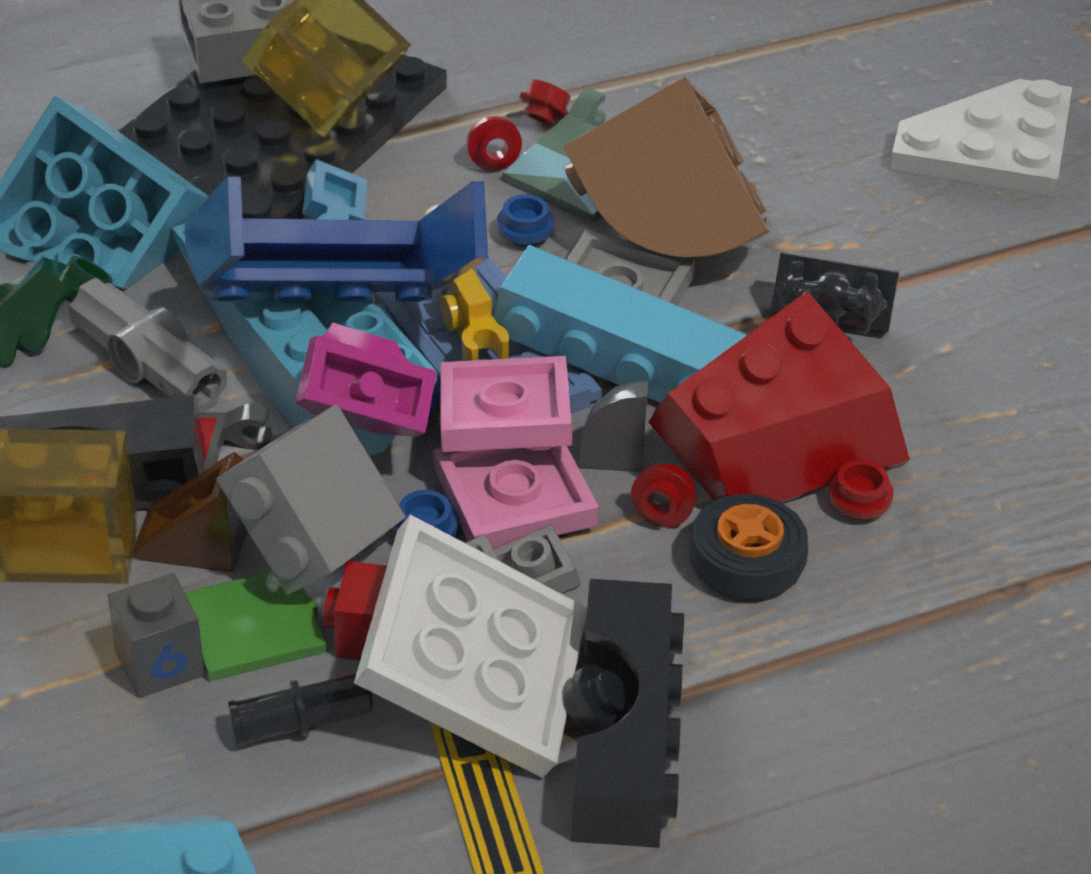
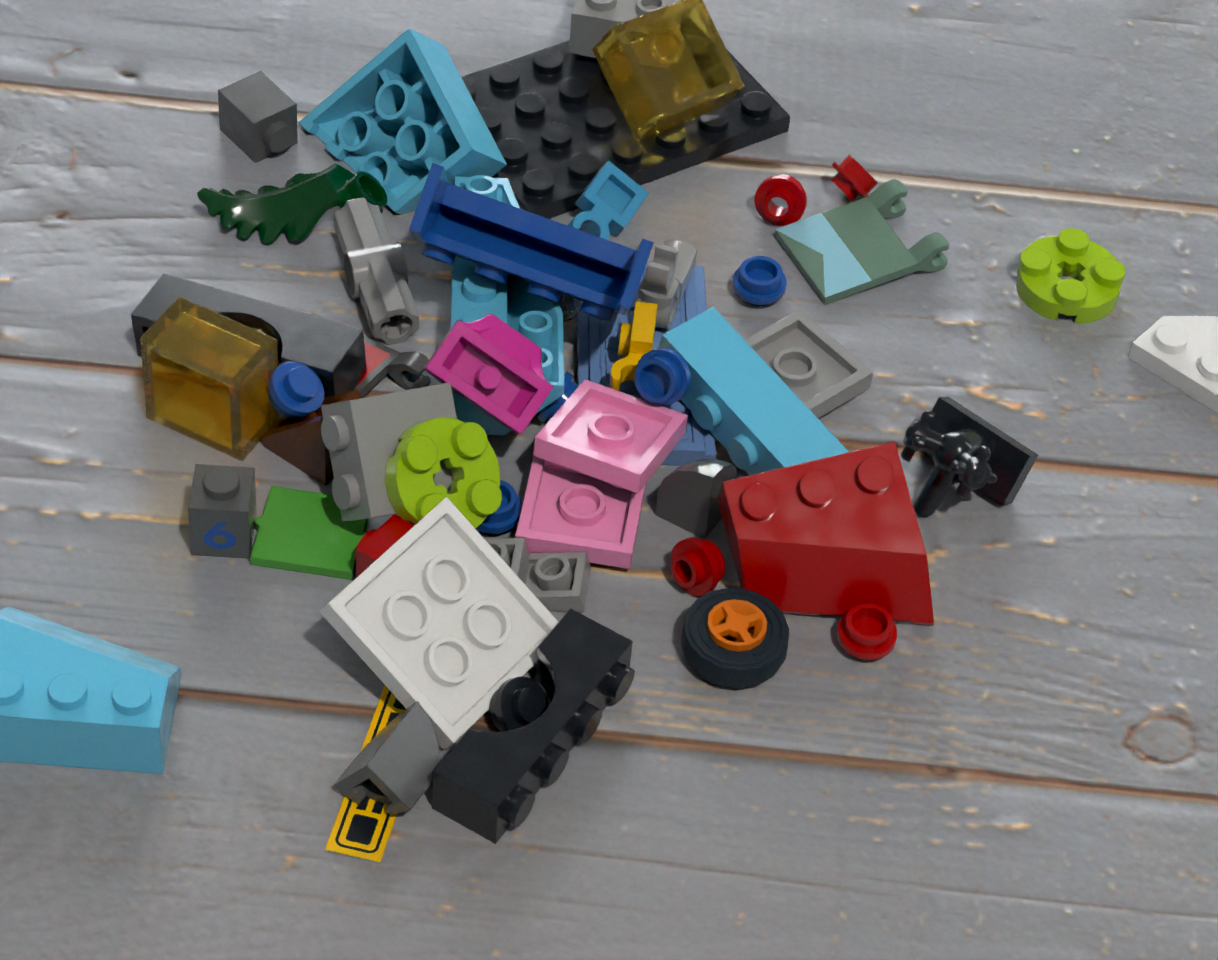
camera: 25 degrees right, 5 degrees up
black axle [228,674,373,747] -> none
medium nougat brick [563,76,772,258] -> none
none -> blue plate [267,361,324,418]
none -> dark grey brick [334,701,439,814]
none -> lime plate [385,417,502,528]
none -> blue plate [634,348,691,405]
none -> lime plate [1016,228,1126,323]

